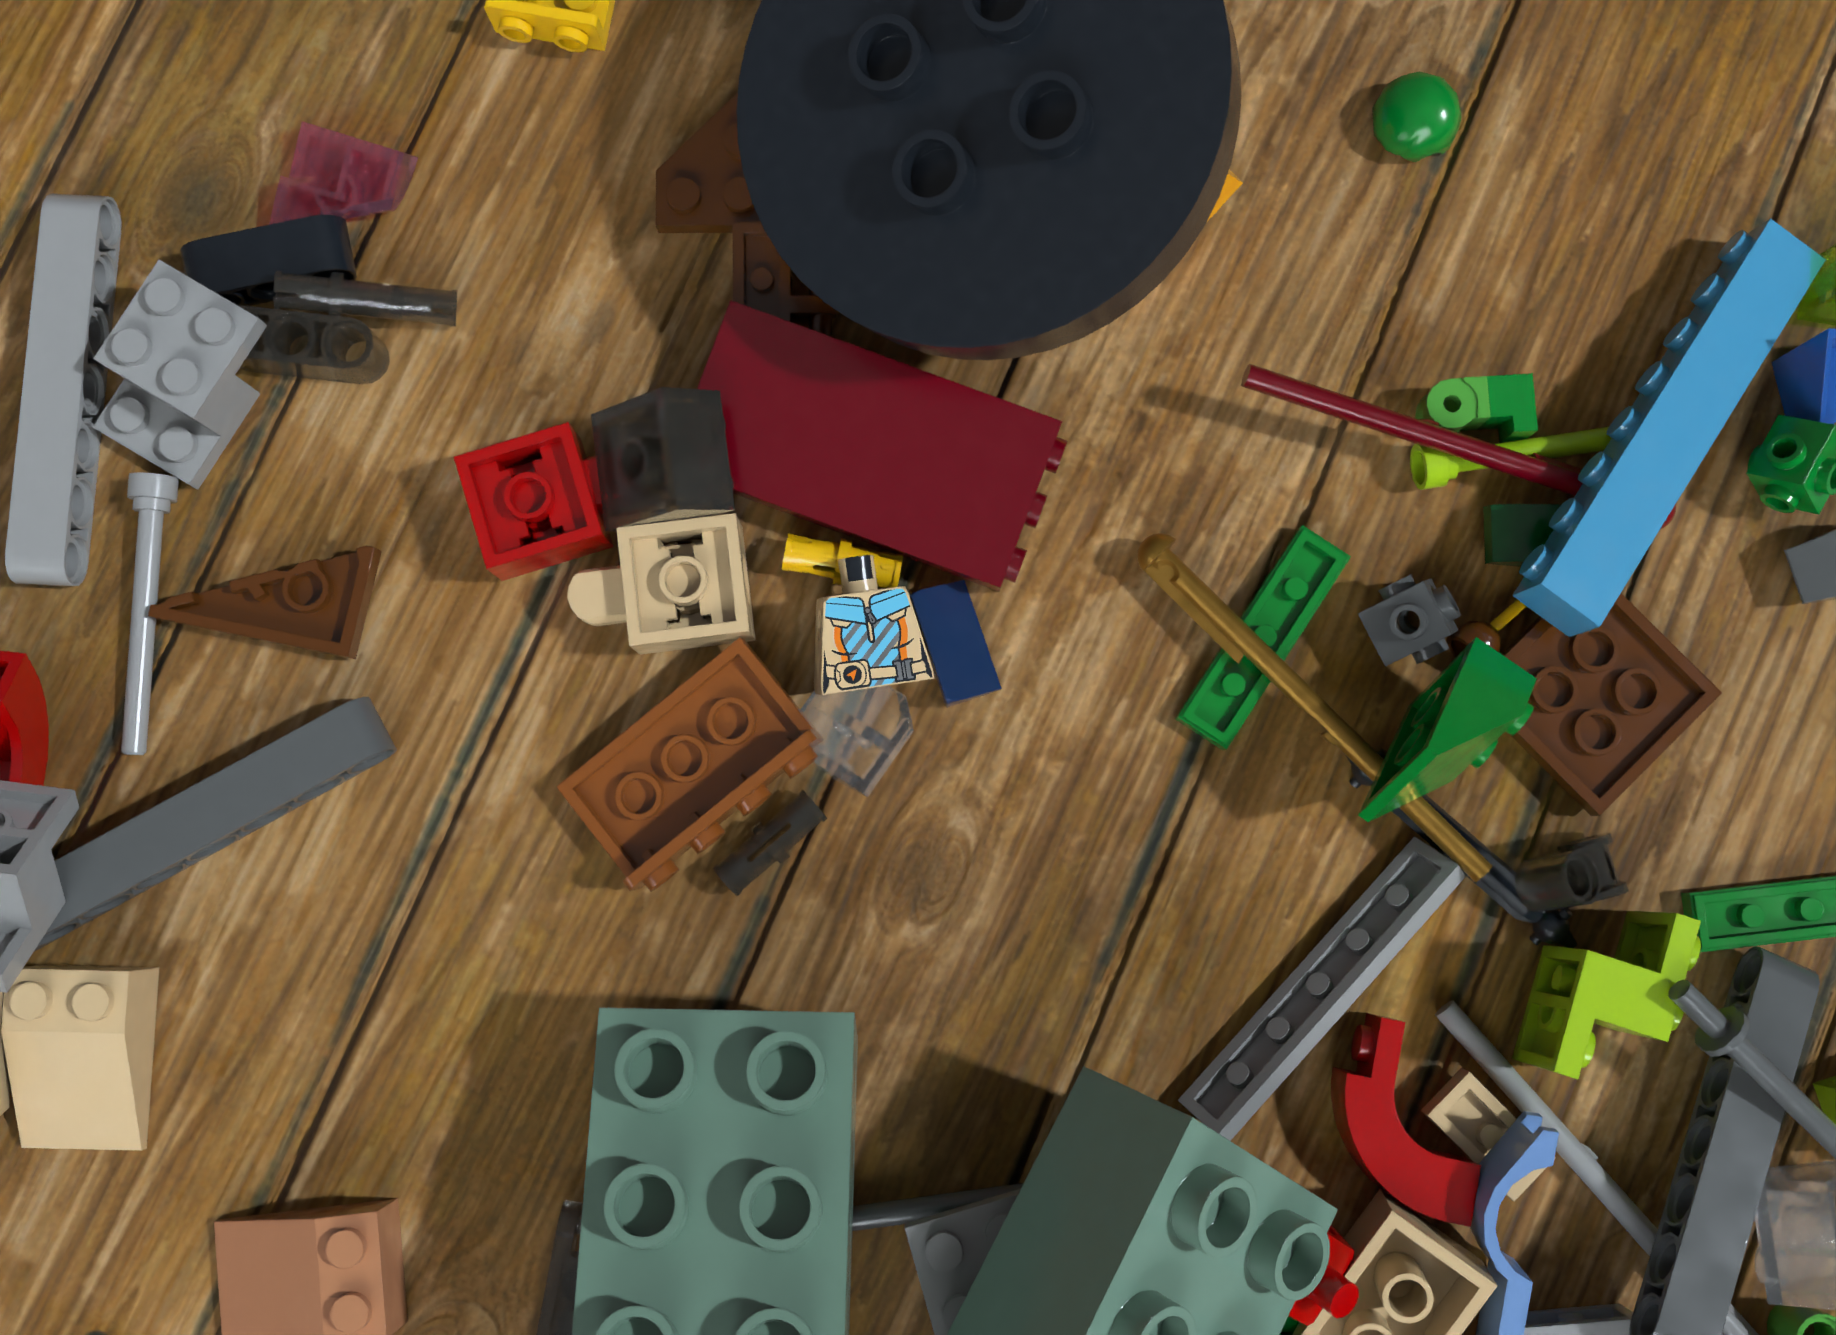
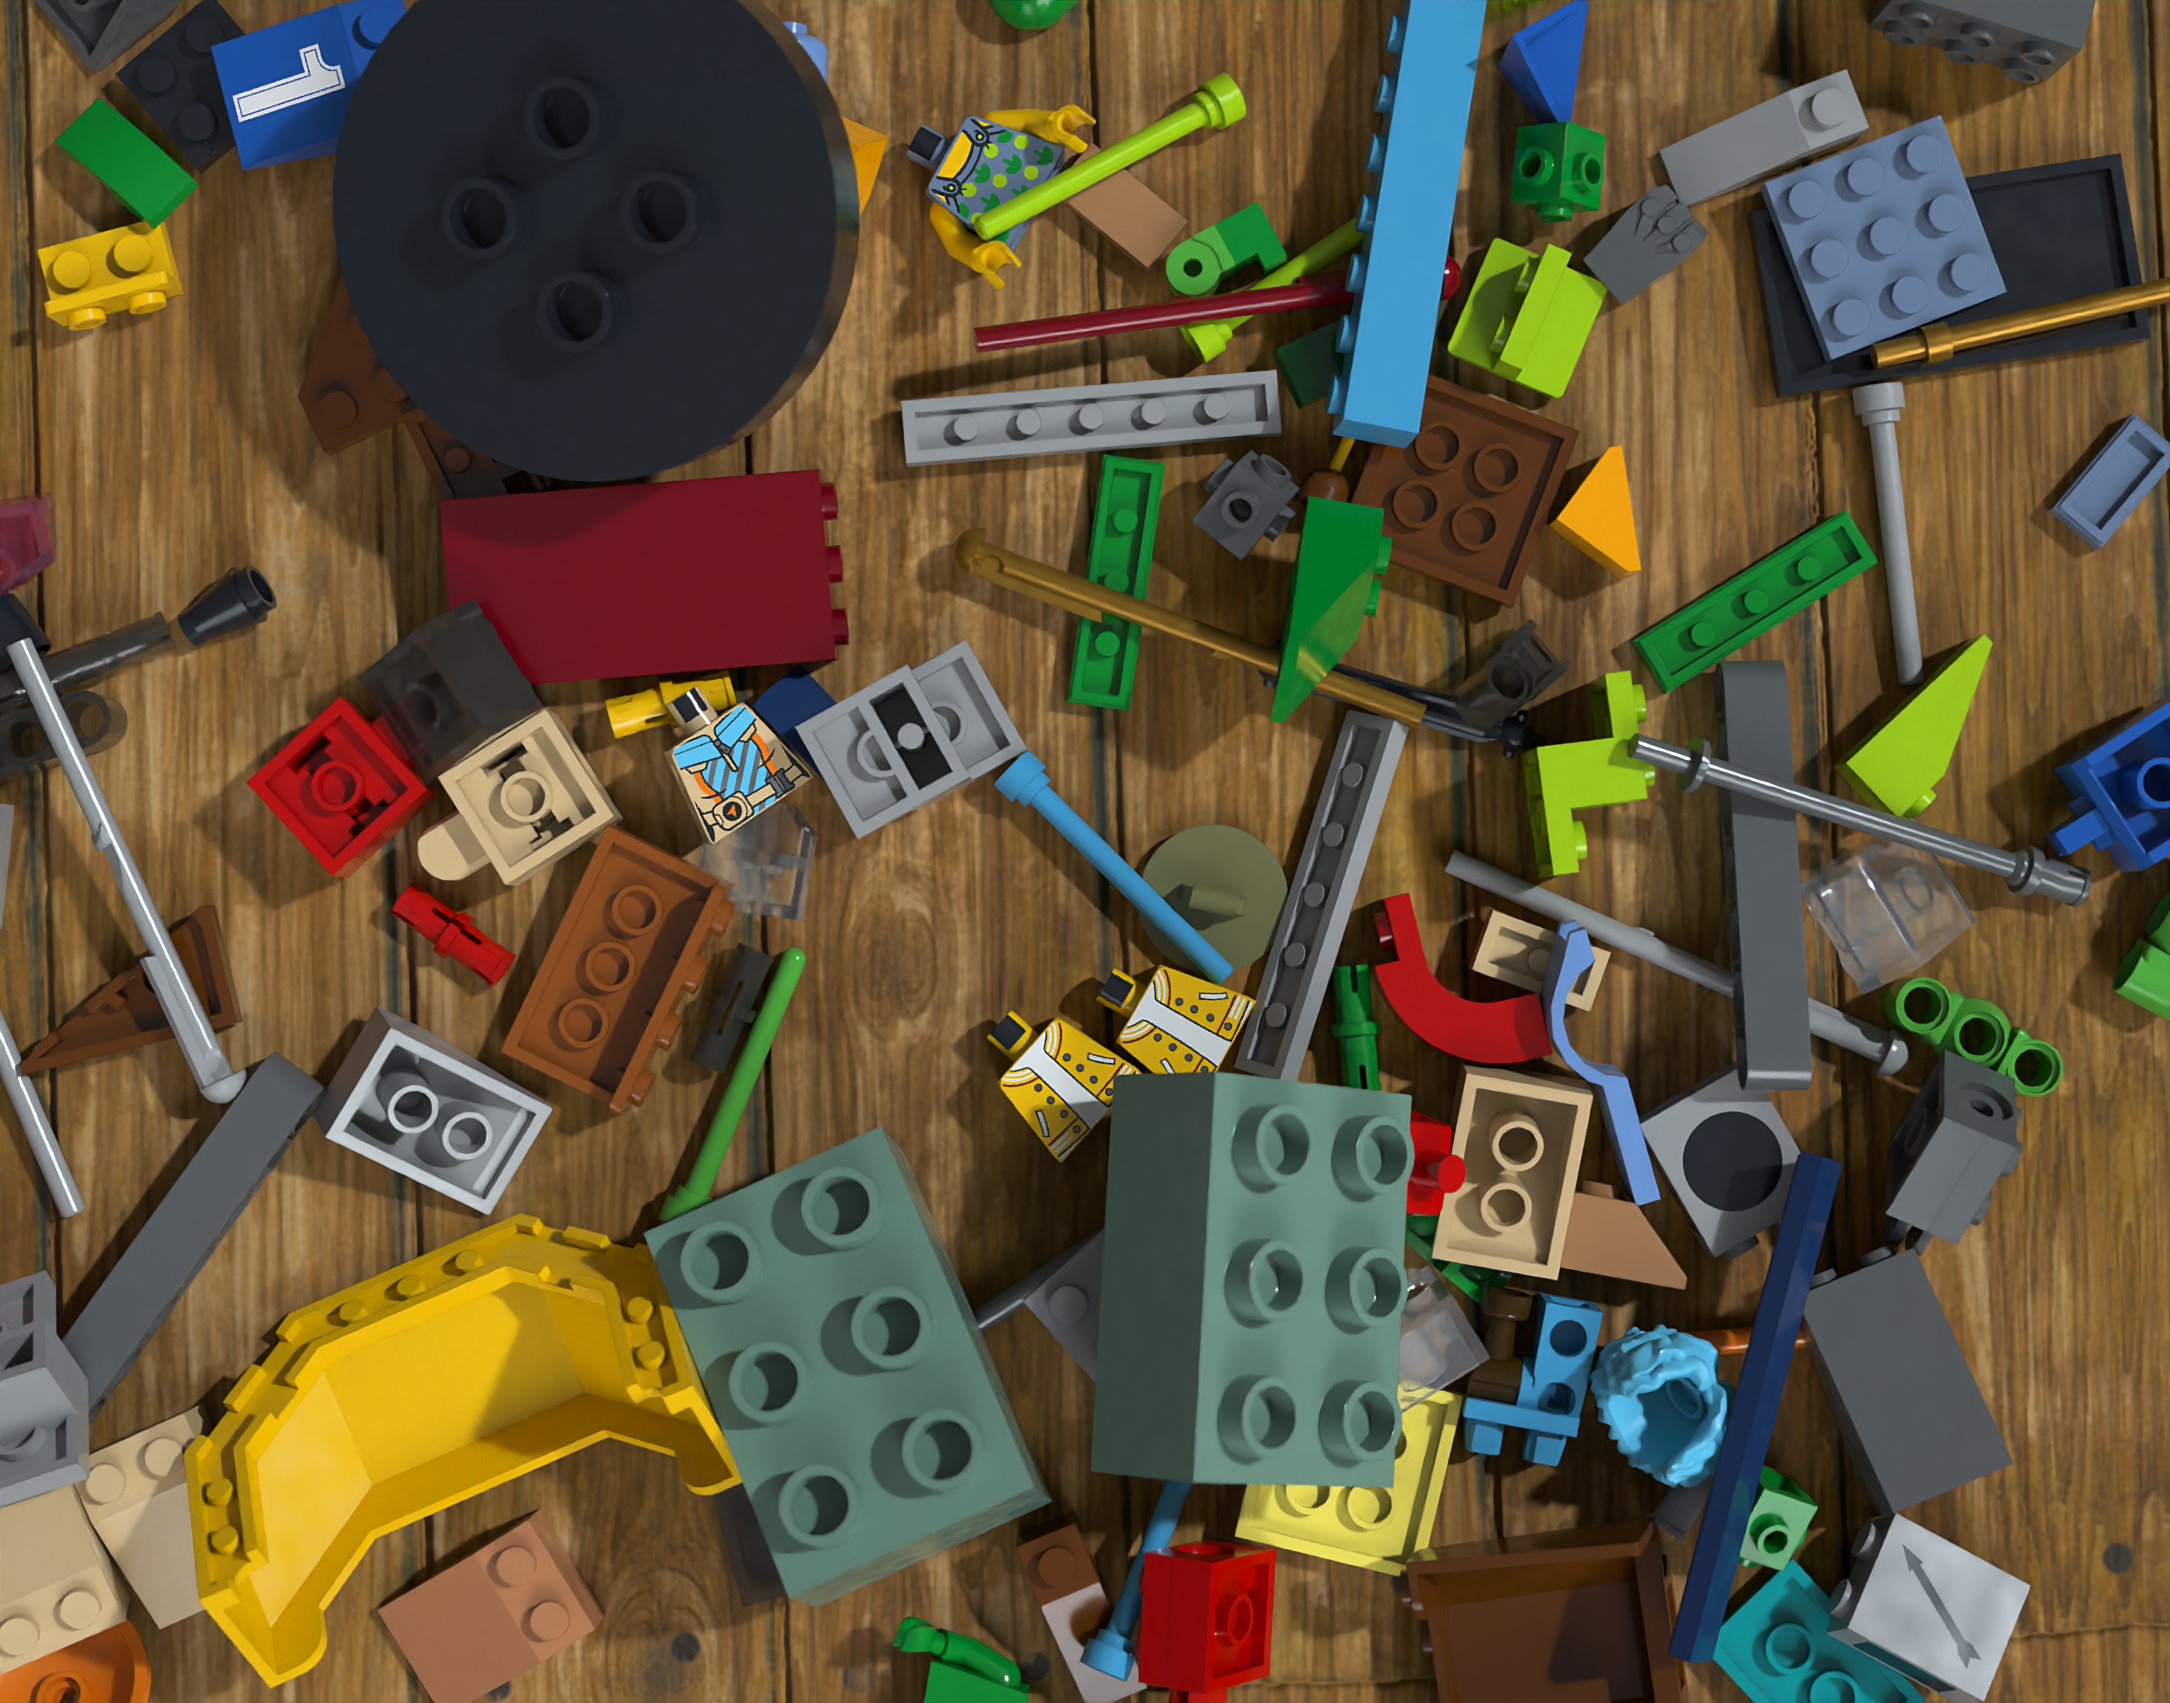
camera: 25 degrees left, 5 degrees up
none -> light grey bar [6,638,247,1104]
none -> black cone [178,565,277,647]
none -> yellow windscreen [183,1213,742,1688]
none -> light grey slope [313,1006,553,1215]
none -> red pin [391,882,517,988]
none -> bright green piece [658,947,806,1223]
none -> light grey bracket [795,640,1027,840]
none -> light grey plate [901,370,1282,467]
none -> torso [906,105,1096,290]
none -> lime piece [974,73,1246,241]
none -> torso [986,1010,1142,1163]
none -> dark azure piece [994,749,1233,985]
none -> medium nougat tile [1061,143,1188,273]
none -> torso [1096,964,1256,1073]
none -> olive shield [1139,824,1288,973]
none -> green pin [1331,964,1382,1091]
none -> lime bracket [1447,238,1608,399]
none -> light orange slope [1549,445,1641,578]

